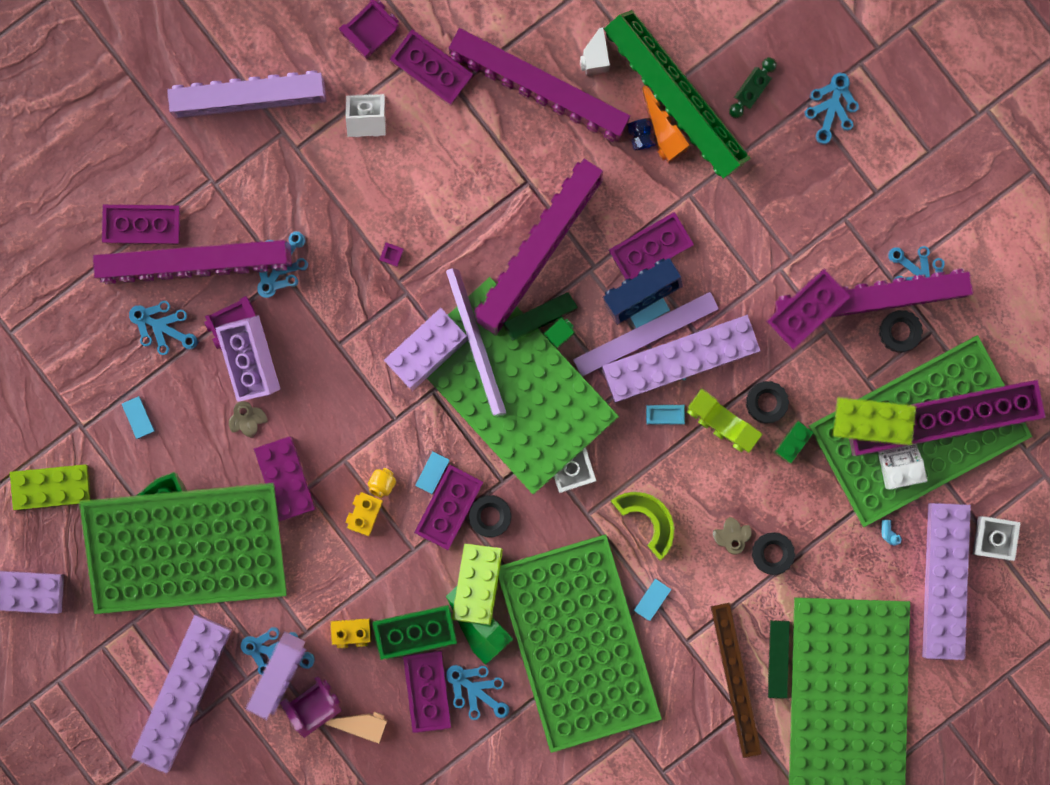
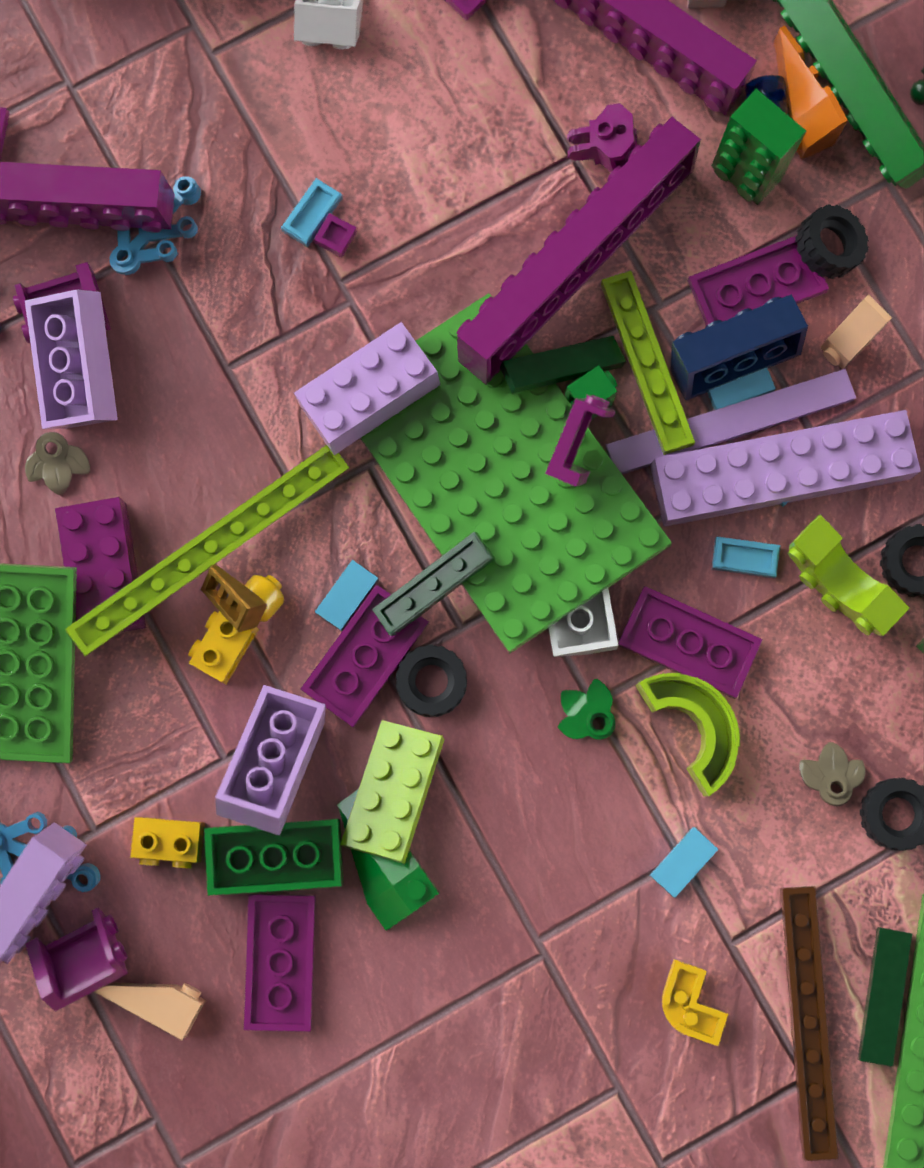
camera: 10 degrees right, 5 degrees down
lavender tile [446,268,507,416] -> none
dark azure plant [446,665,509,720] -> none
bright green plate [498,534,662,753] -> none
none -> lime plate [65,445,350,657]
none -> pearl gold slope [200,564,267,632]
none -> lavender brick [215,685,326,836]
none -> medium azure tile [281,178,343,248]
none -> tile [372,532,495,636]
none -> magenta panel [545,395,615,487]
none -> green plate [558,679,616,740]
none -> magenta hinge [567,103,638,172]
none -> lime plate [601,270,695,455]
none -> magenta plate [618,586,763,699]
none -> yellow plate [662,959,728,1046]
none -> green brick [711,89,806,206]
none -> black tyre [795,204,869,279]
none -> light nougat slope [820,295,892,370]

